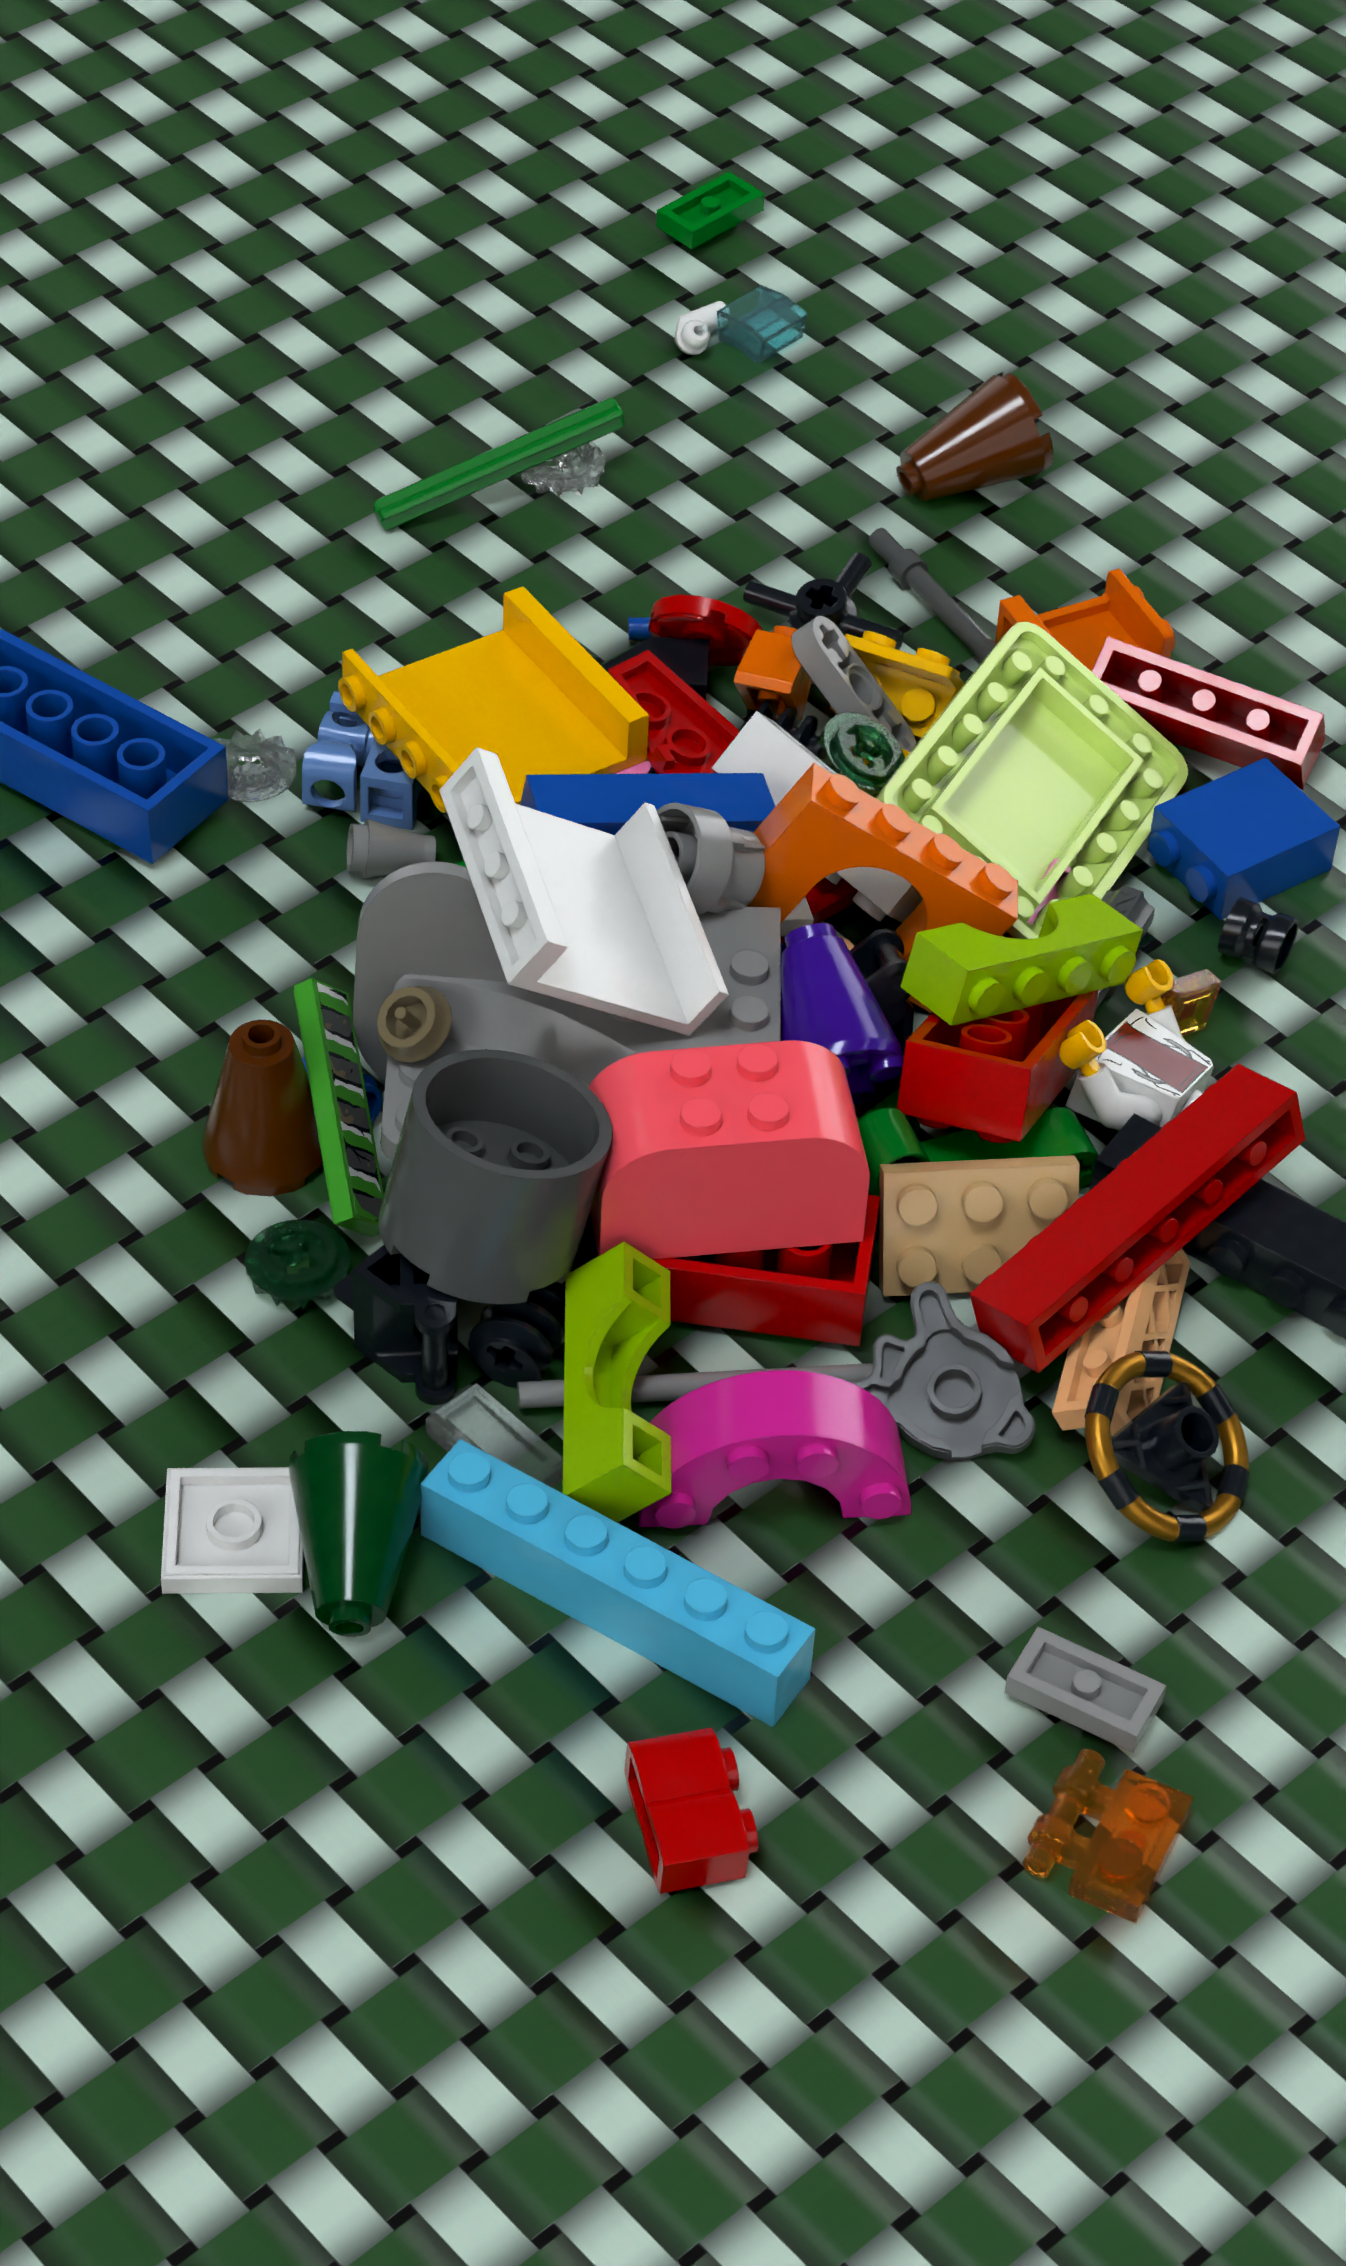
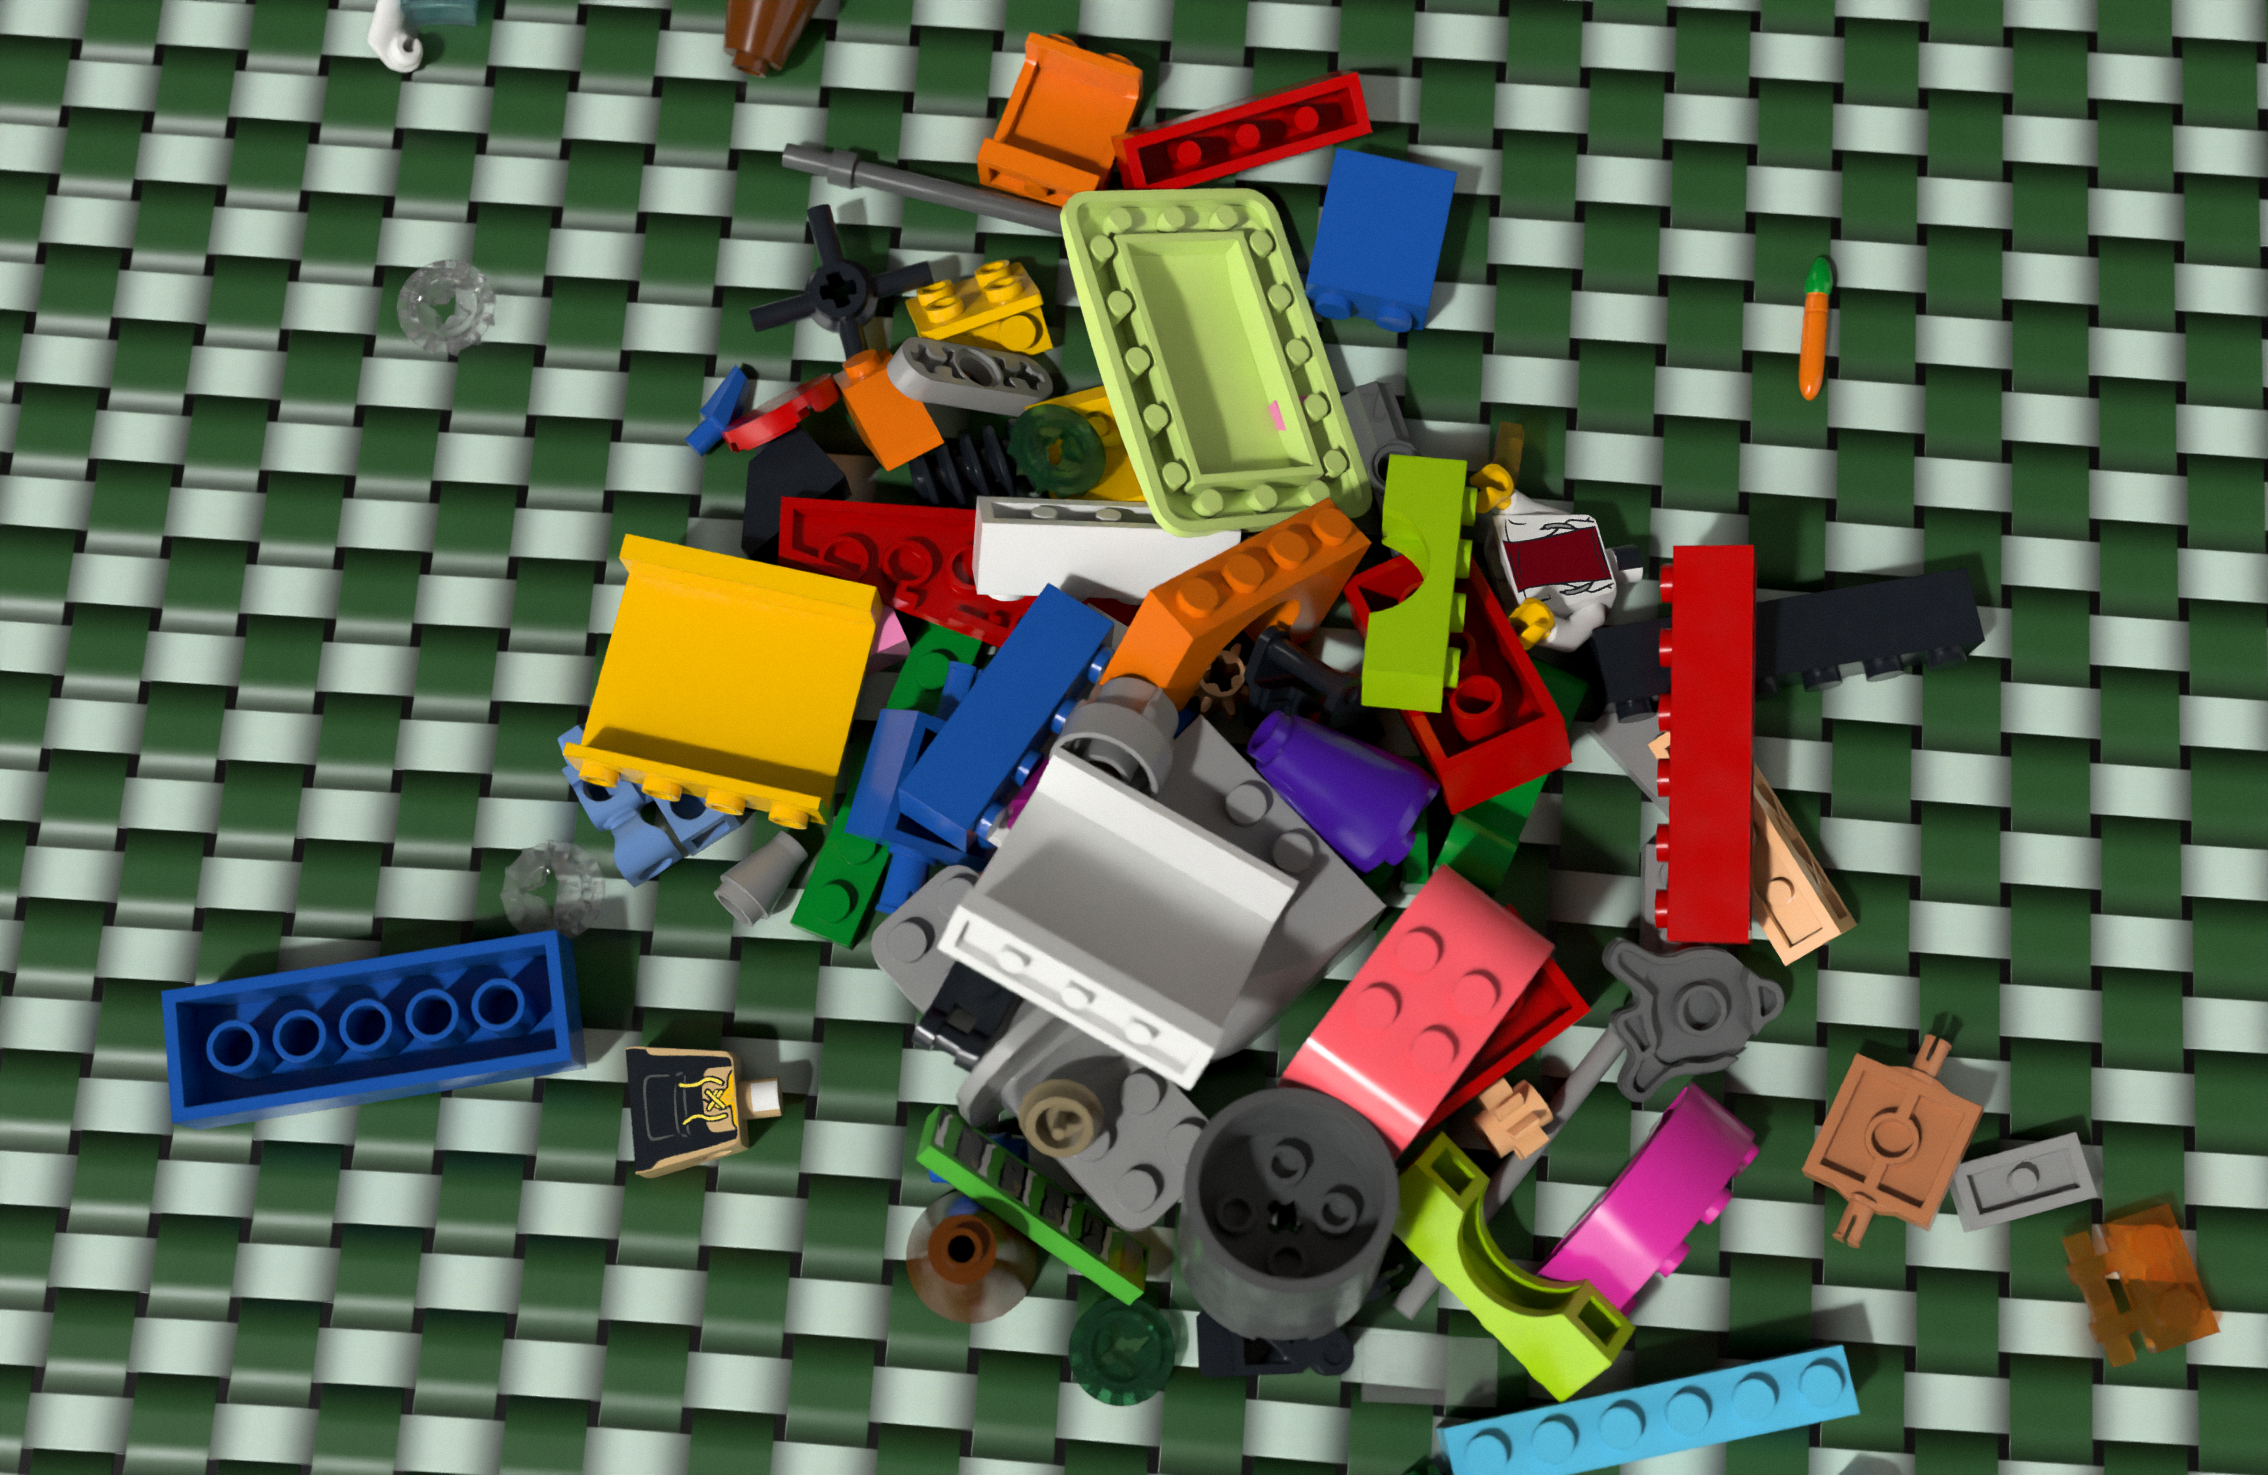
camera: 40 degrees left, 30 degrees up
green axle [373,398,625,530] -> none
tan plate [879,1155,1080,1297] -> none
black piece [1084,1351,1250,1543] -> none
black wheel [1218,897,1299,975] -> none
none -> torso [626,1047,783,1178]
none -> light nougat gear [1470,1077,1553,1161]
none -> nougat plate [1802,1034,1983,1249]

